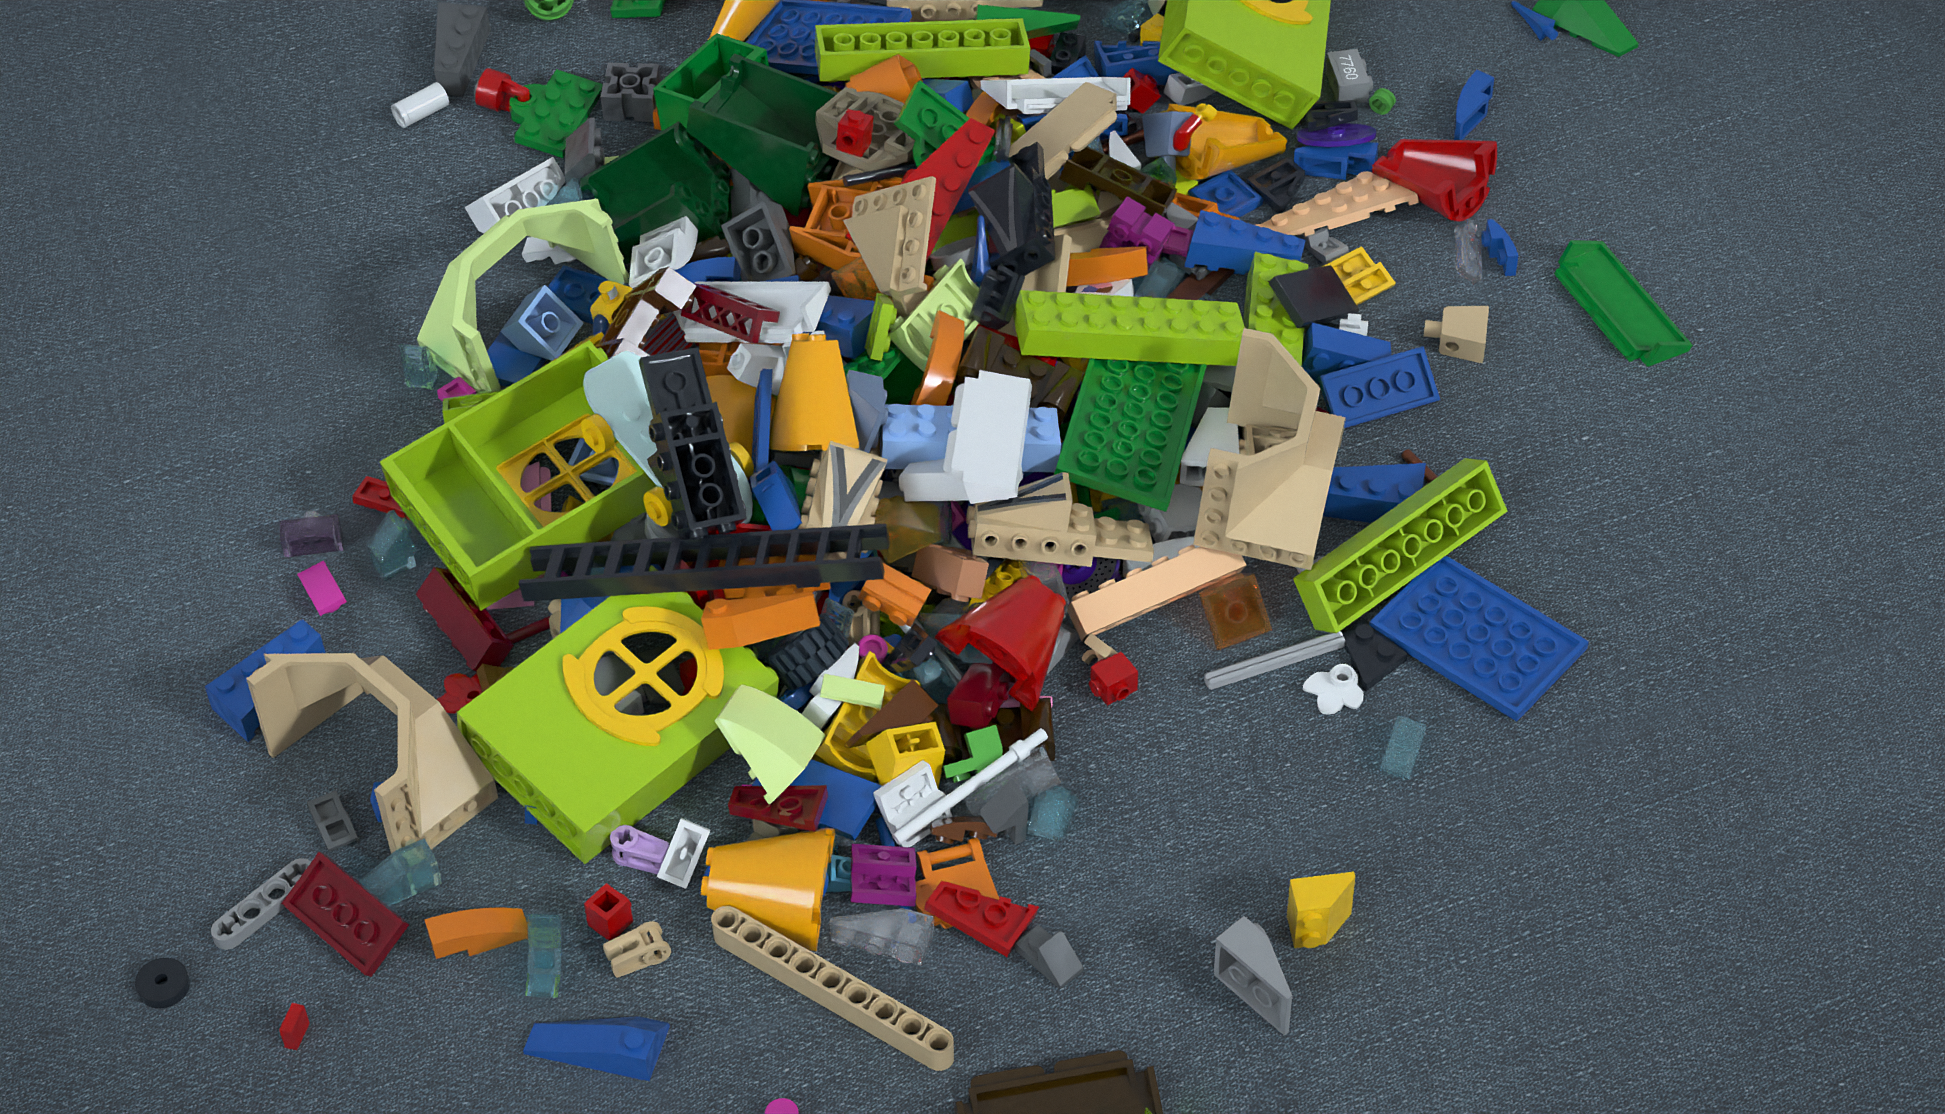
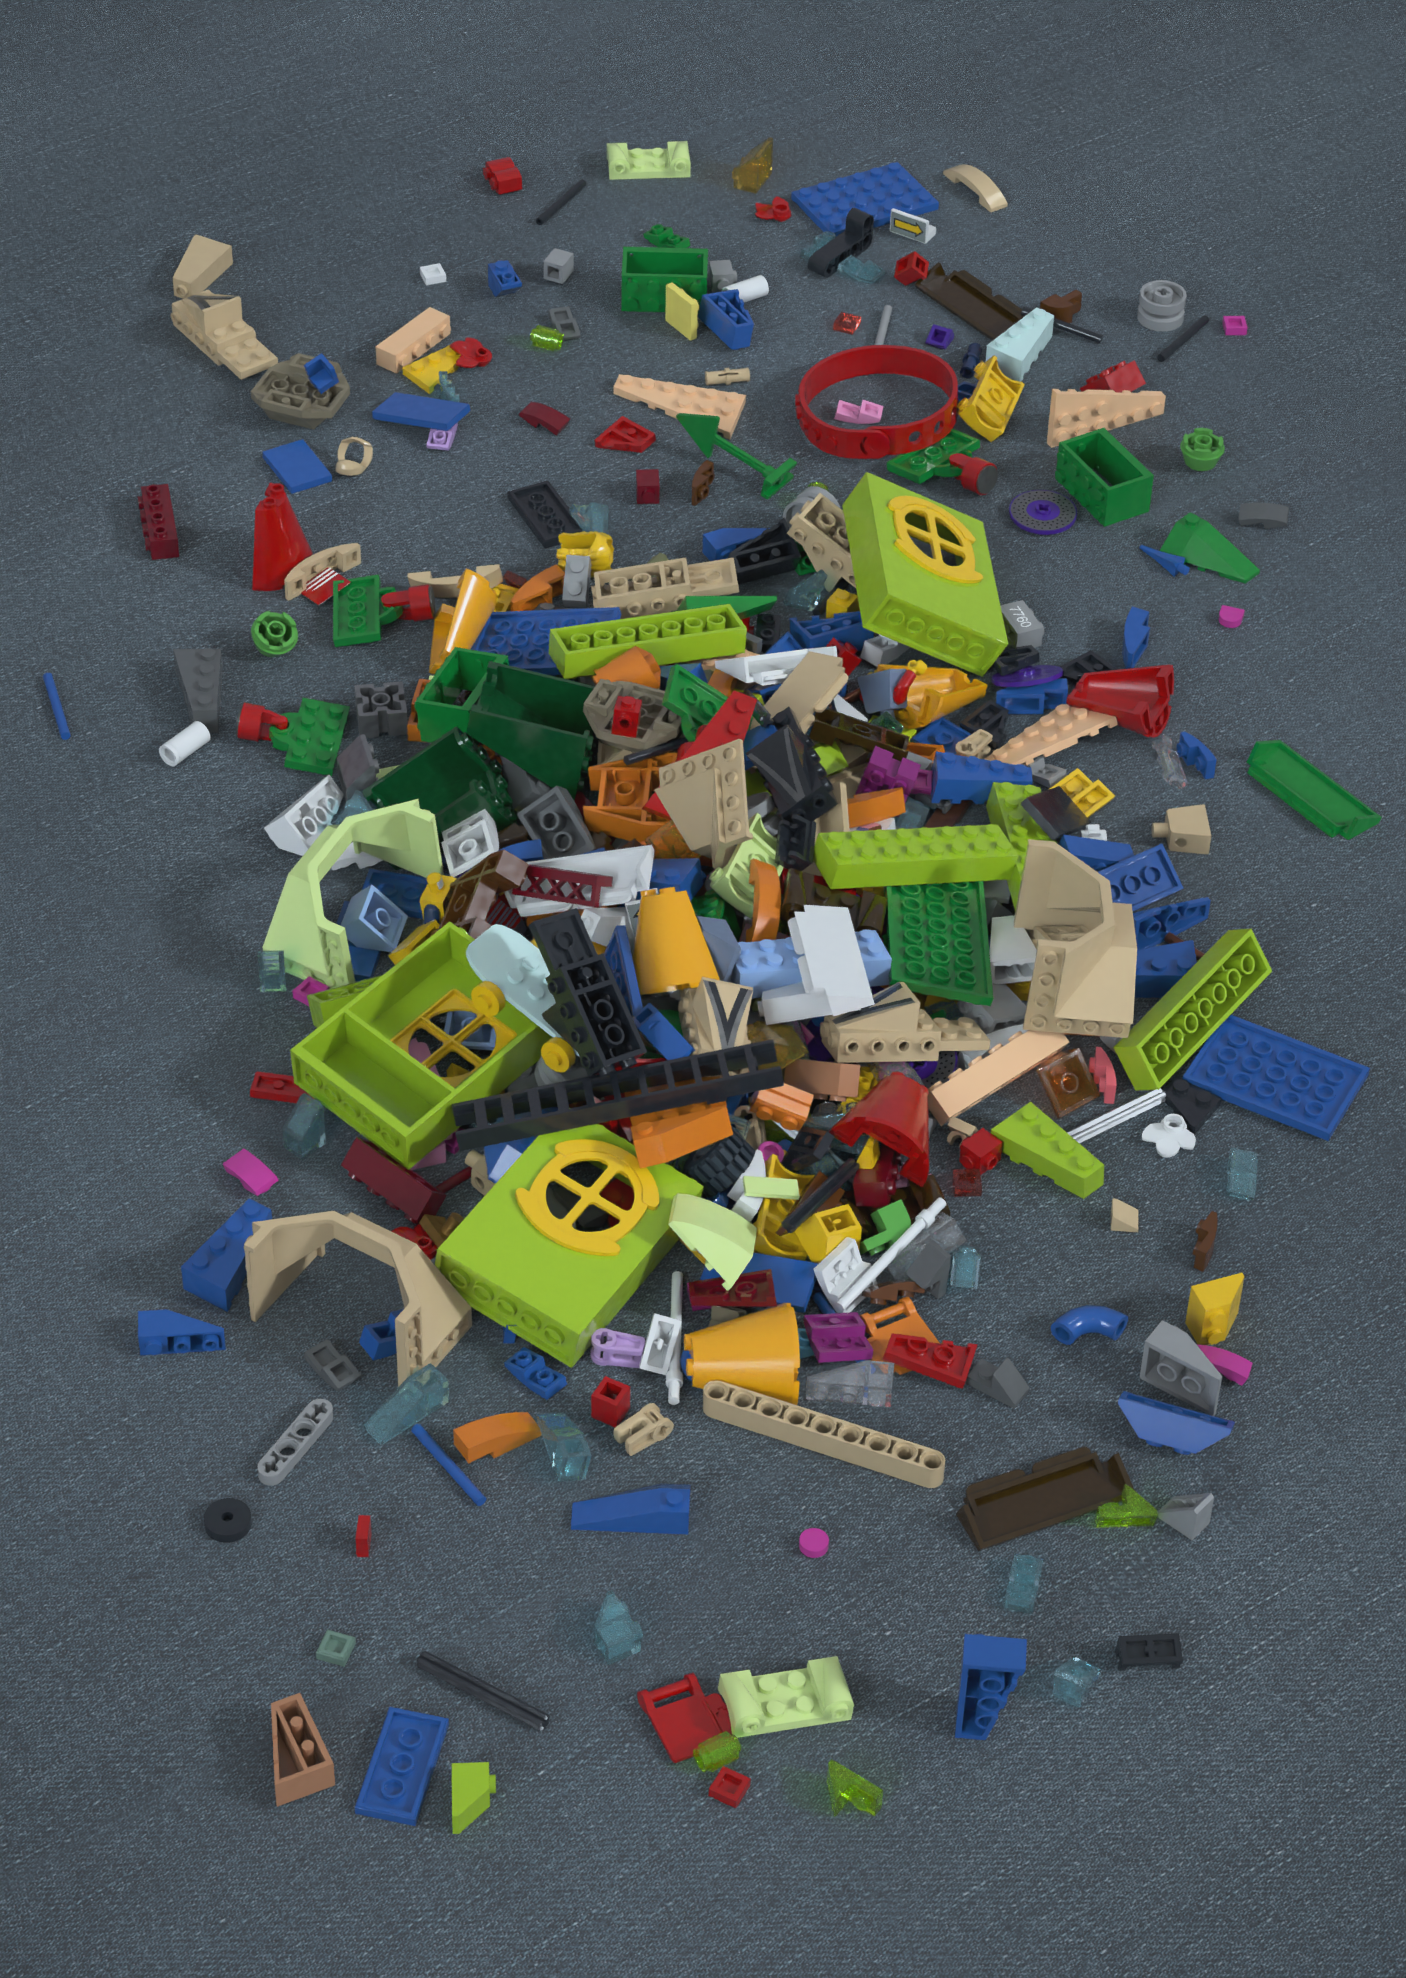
camera: 15 degrees left, 5 degrees down
clear purple piece [280,510,343,557] -> none
dark red plate [281,852,409,977] -> none
lime plate [864,293,897,361] -> none
blue piece [970,215,991,288] -> none
bright green bush [1369,88,1396,115] -> none
none -> blue bar [43,673,71,740]
none -> blue slope [138,1309,226,1355]
none -> blue bar [411,1424,486,1506]
none -> blue slope [504,1347,567,1400]
none -> white bar [666,1271,683,1405]
none -> black axle [782,1158,859,1233]
none -> yellow slope [856,1136,880,1169]
none -> clear red tile [952,1169,982,1197]
none -> tan piece [955,729,993,759]
none -> lime wedge [991,1102,1104,1199]
none -> blue cylinder [1051,1305,1128,1345]
none -> black wing [1060,650,1117,682]
none -> coral slope [1089,1047,1117,1104]
none -> tan slope [1111,1198,1138,1232]
none -> blue wedge [1118,1391,1235,1455]
none -> blue wedge [1133,897,1211,950]
none -> reddish brown slope [1193,1211,1218,1272]
none -> dark pink slope [1196,1344,1253,1386]
none -> dark pink tile [1219,605,1245,628]

